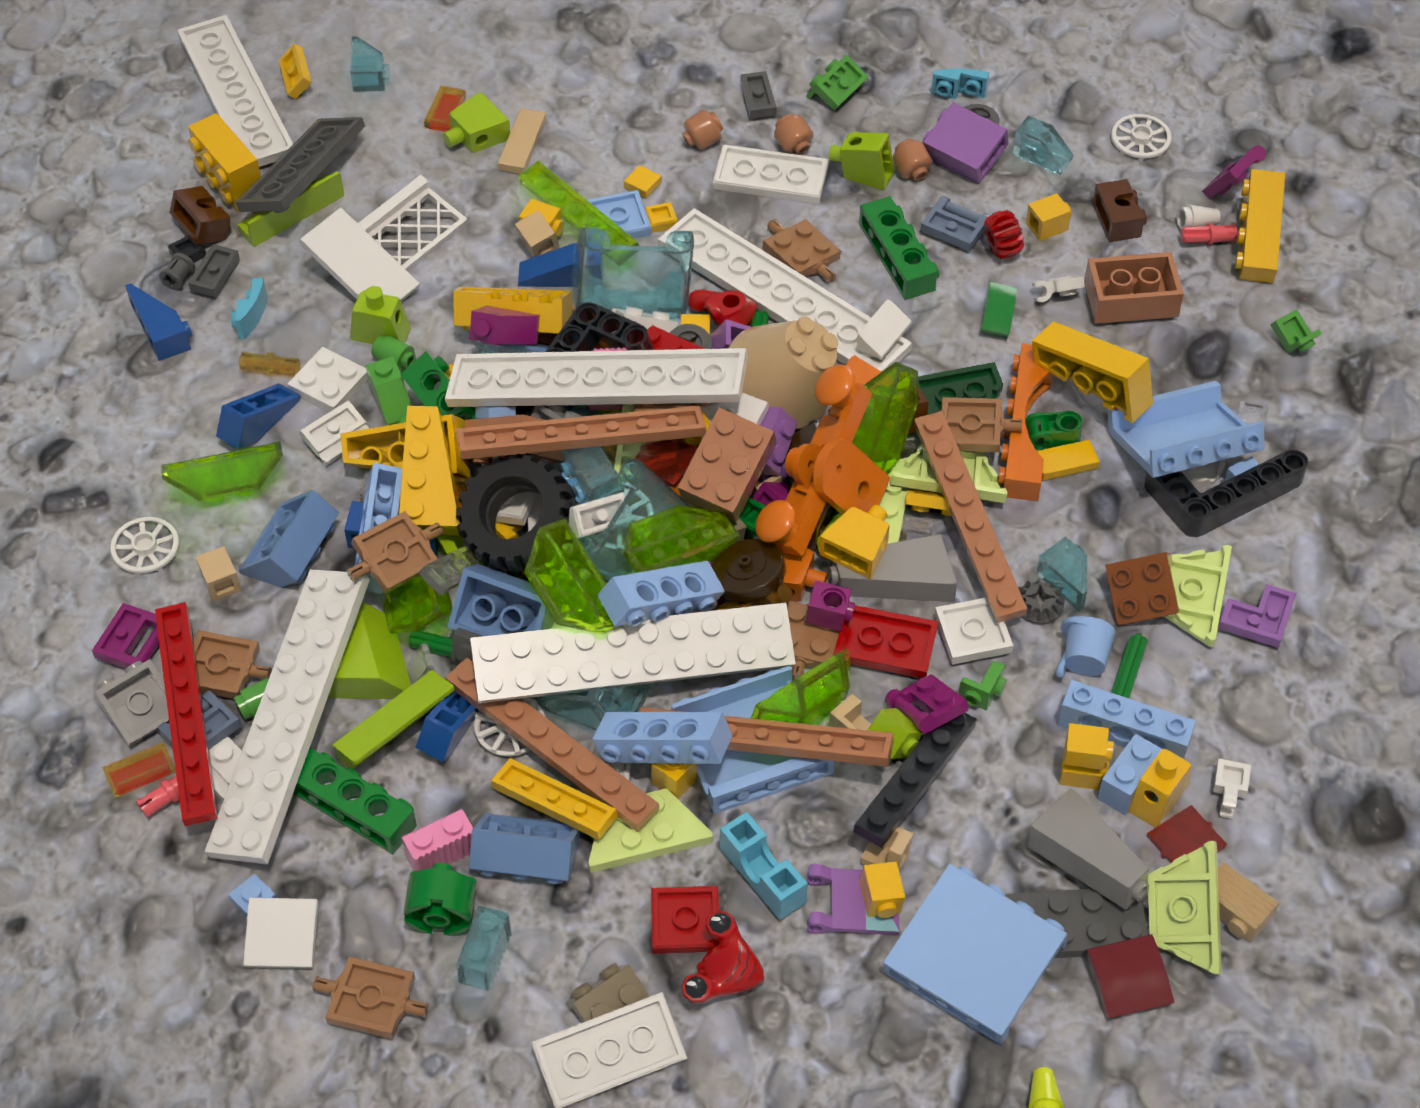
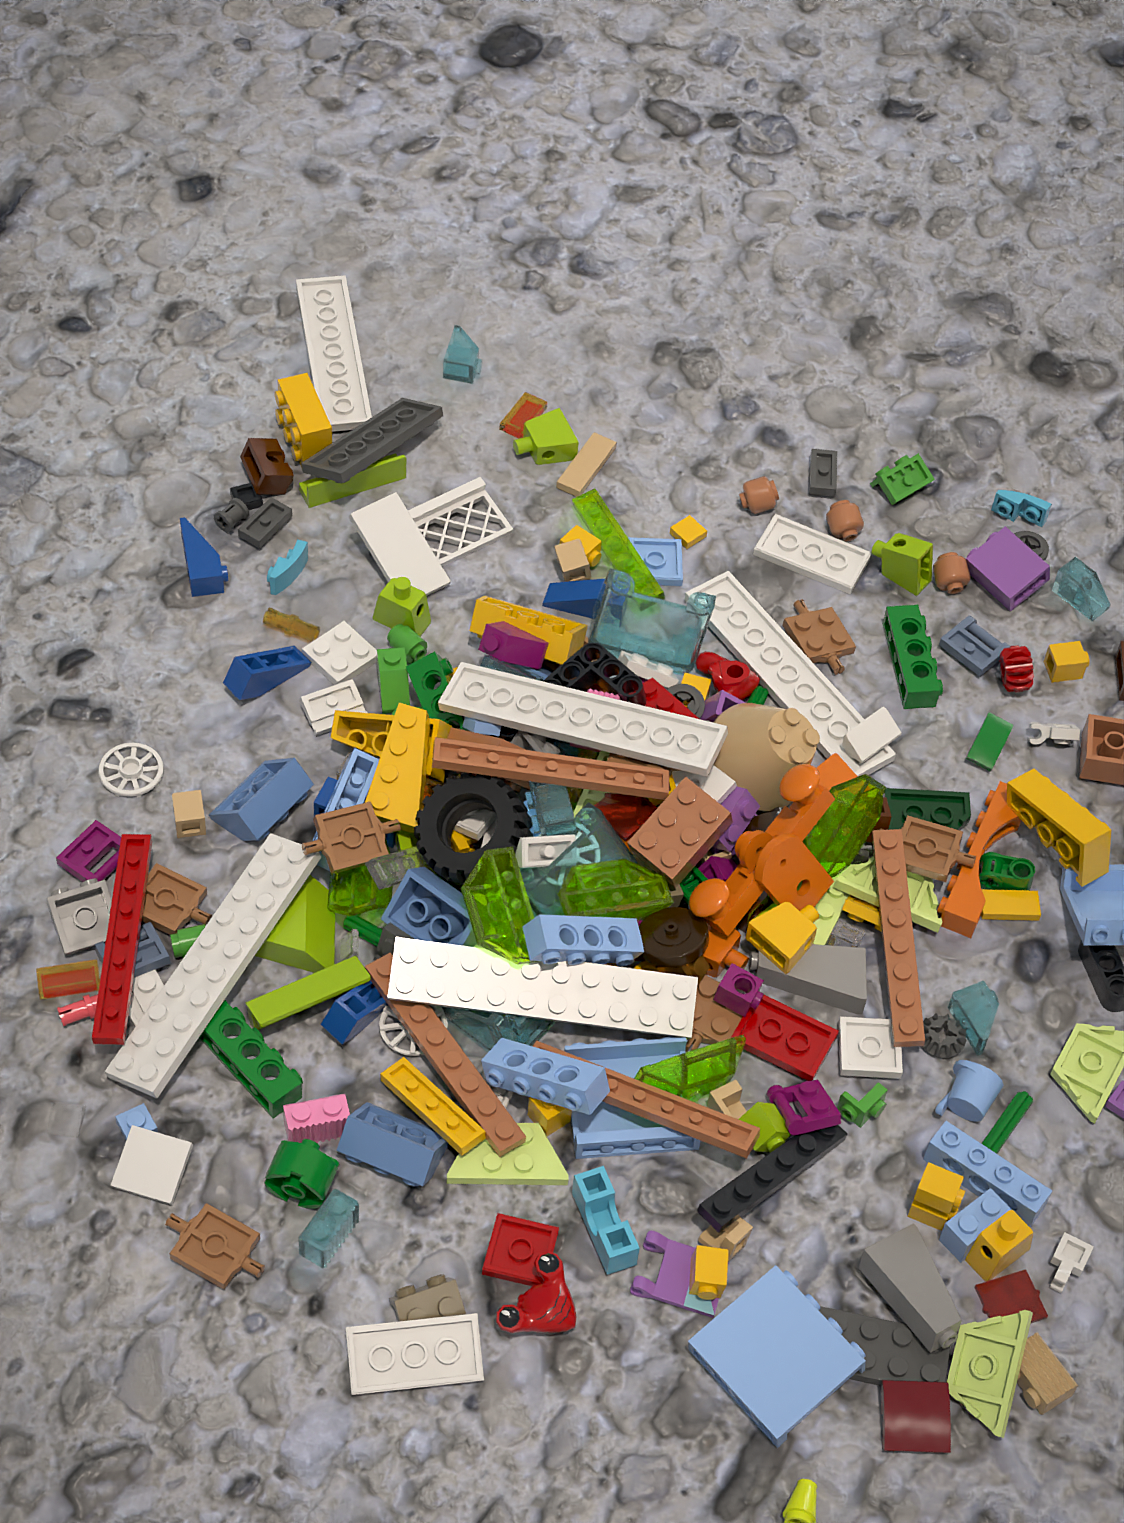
camera: 10 degrees right, 0 degrees up
clear neon green wedge [161,441,283,503] -> none
yellow plate [278,43,312,99] -> none
yellow tile [644,202,678,233] -> none
dark orange bracket [1105,552,1179,625] -> none

